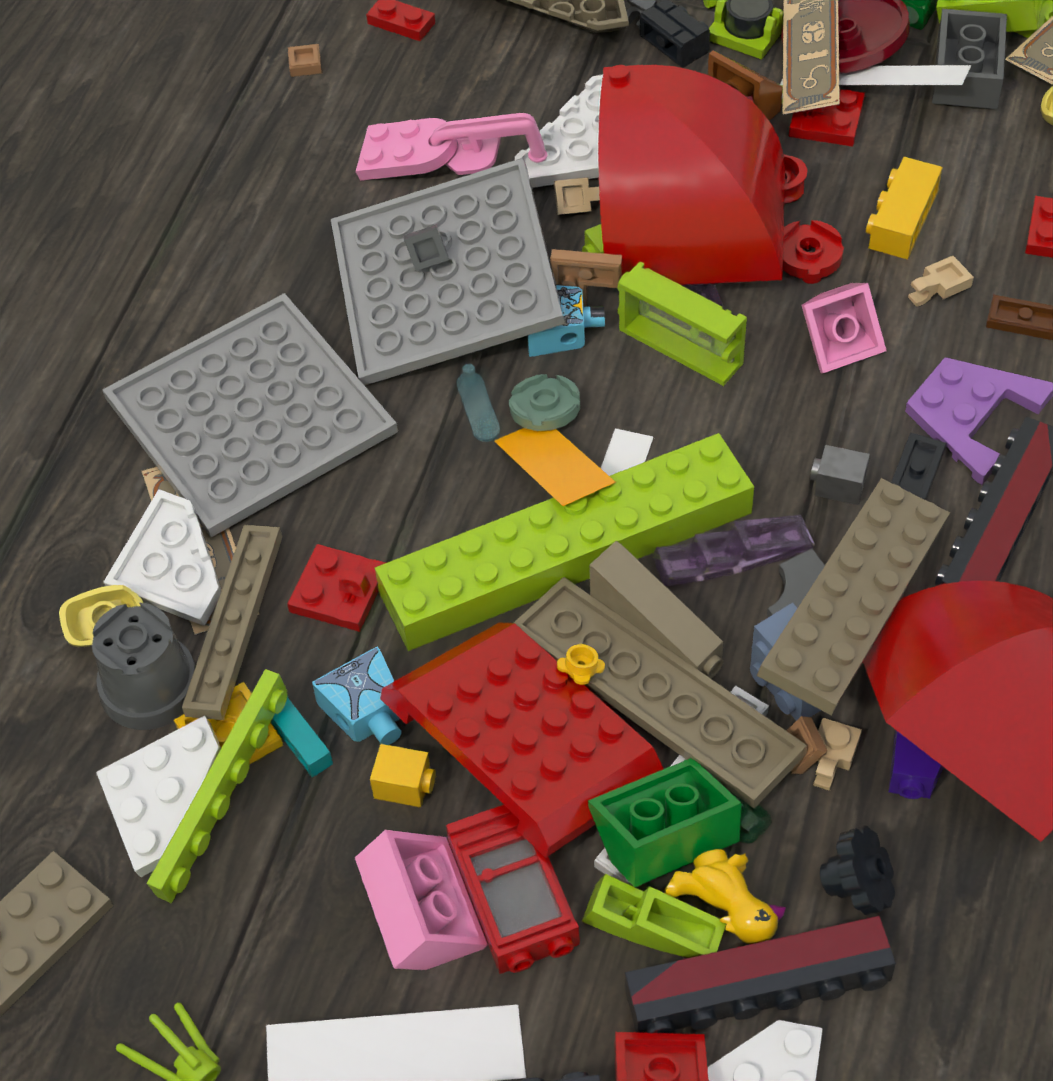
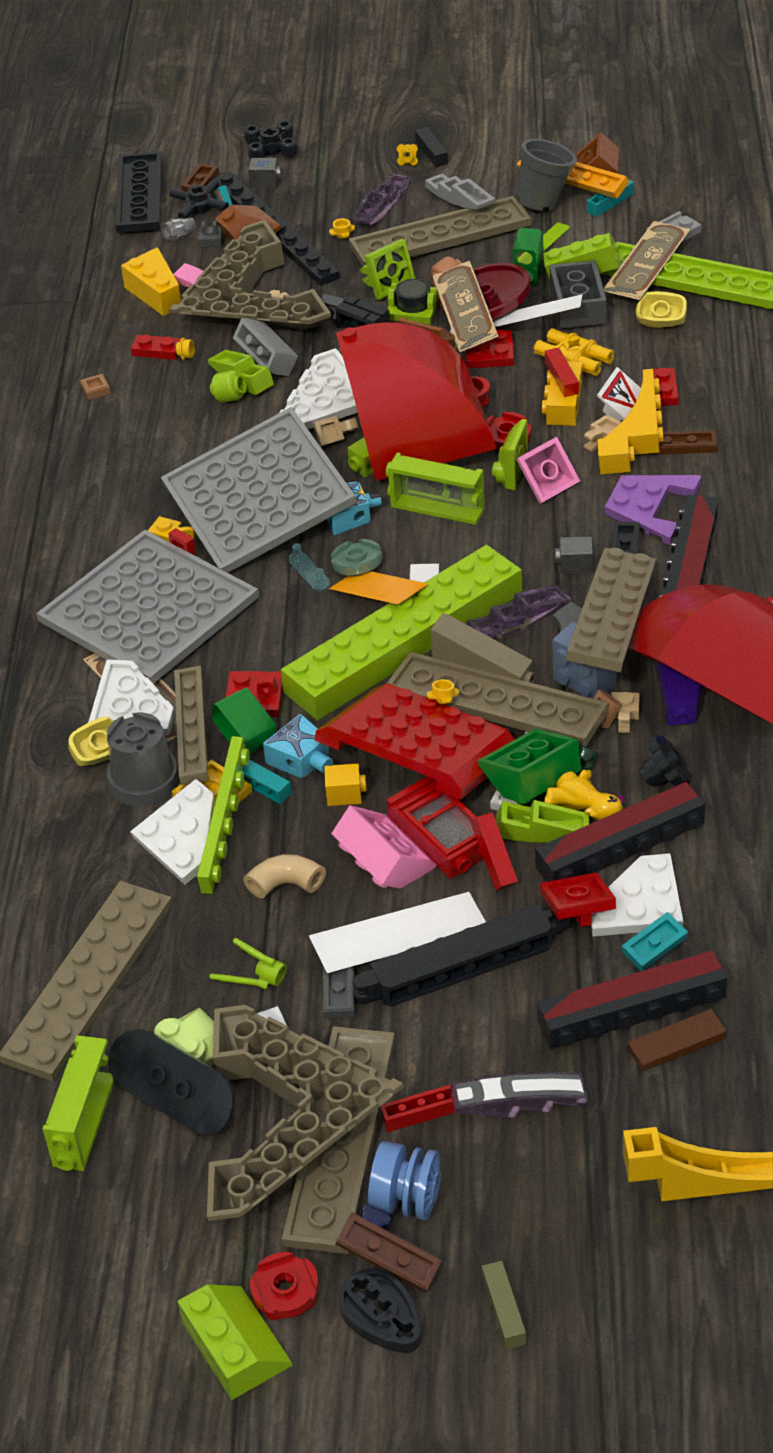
camera: 15 degrees left, 10 degrees down
bright pink plate [356,113,547,181] -> none
dark grey tile [404,224,449,271] -> none
medium nougat tile [550,249,622,307] -> none
none -> yellow plate [148,516,196,542]
none -> red plate [168,528,195,556]
none -> yellow plate [176,337,195,361]
none -> lime slope [208,350,274,395]
none -> lime head [210,370,247,403]
none -> green piece [212,687,276,755]
none -> light grey brick [233,318,298,376]
none -> tan cylinder [243,854,326,898]
none -> red piece [471,812,518,891]
none -> lime slope [492,419,528,490]
none -> yellow pin [534,328,614,377]
none -> red piece [545,347,579,397]
none -> white piece [597,367,641,421]
none -> yellow arch [598,369,664,475]

